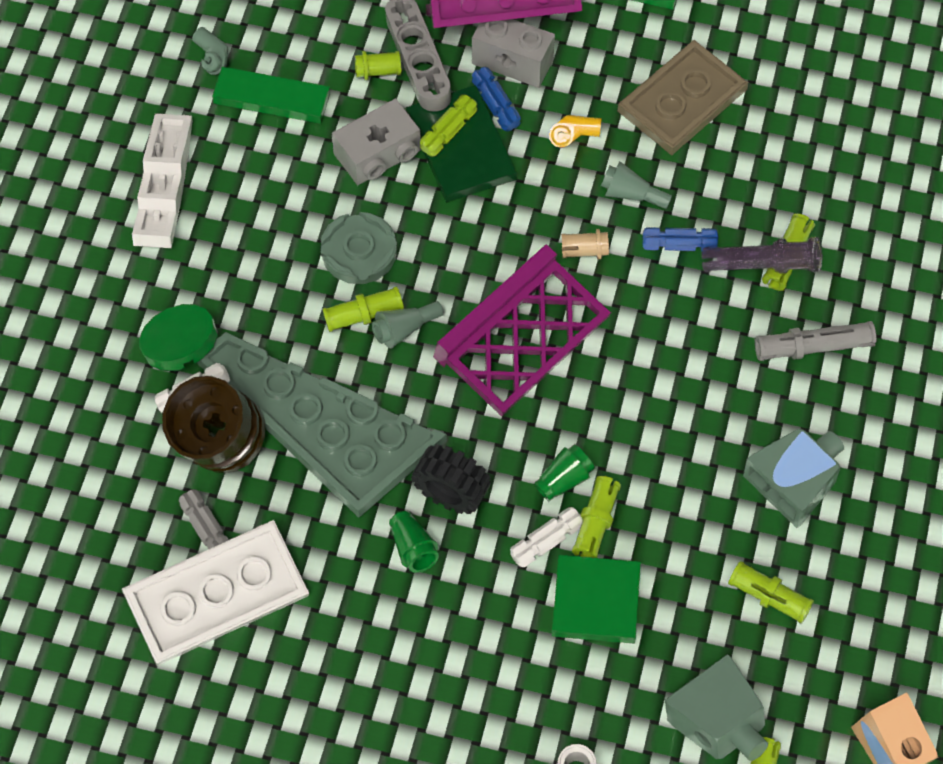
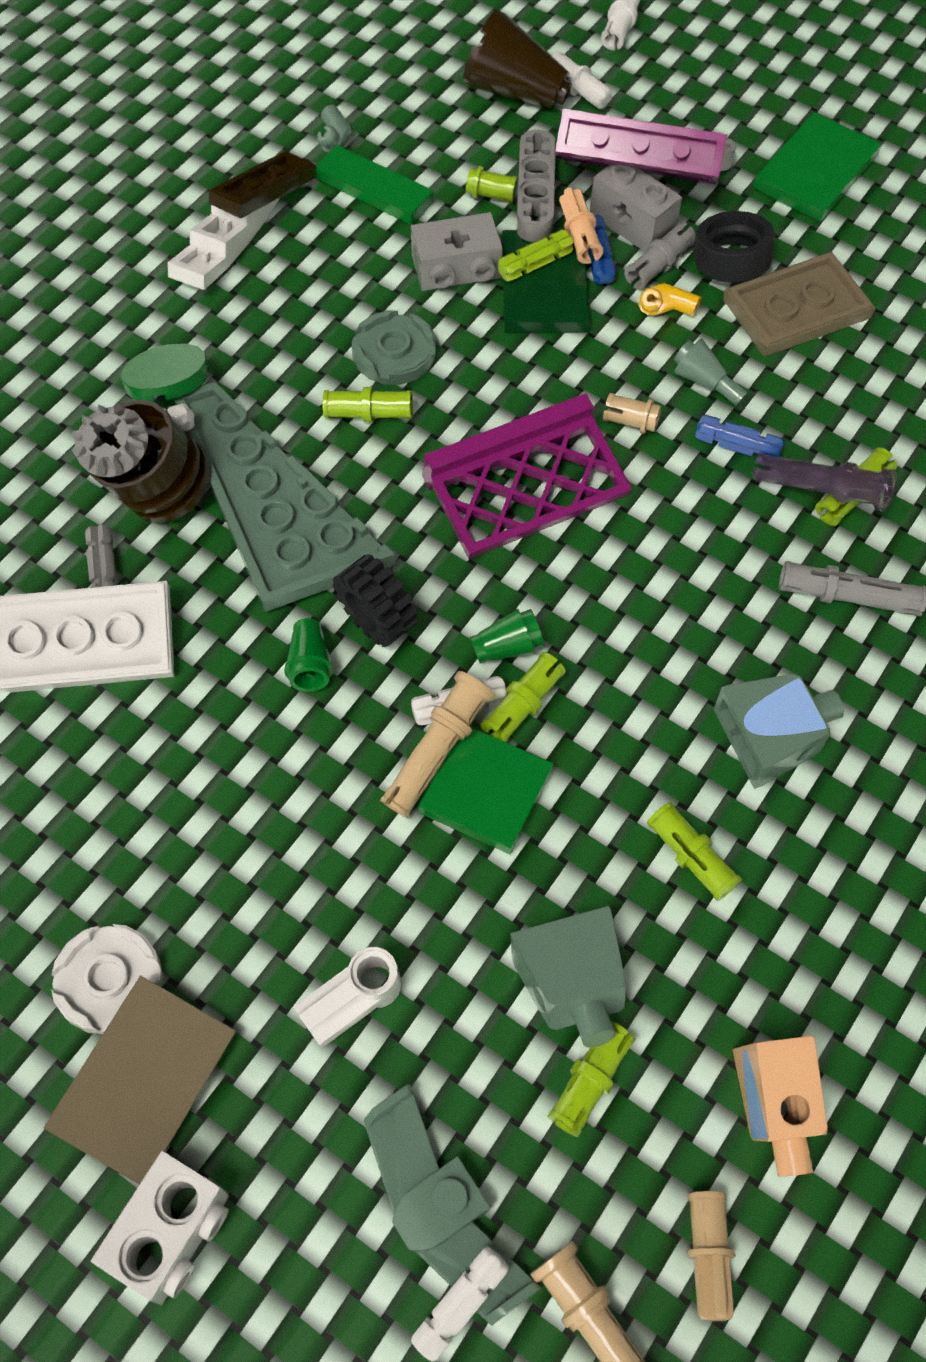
camera: 20 degrees right, 0 degrees up
sand green cone [372,301,444,348] -> none
none -> light grey gear [72,403,148,477]
none -> dark brown tile [209,151,316,219]
none -> tan pin [380,671,496,818]
none -> light nougat axle [559,187,603,264]
none -> light grey pin [624,222,695,290]
none -> black tyre [694,211,775,283]

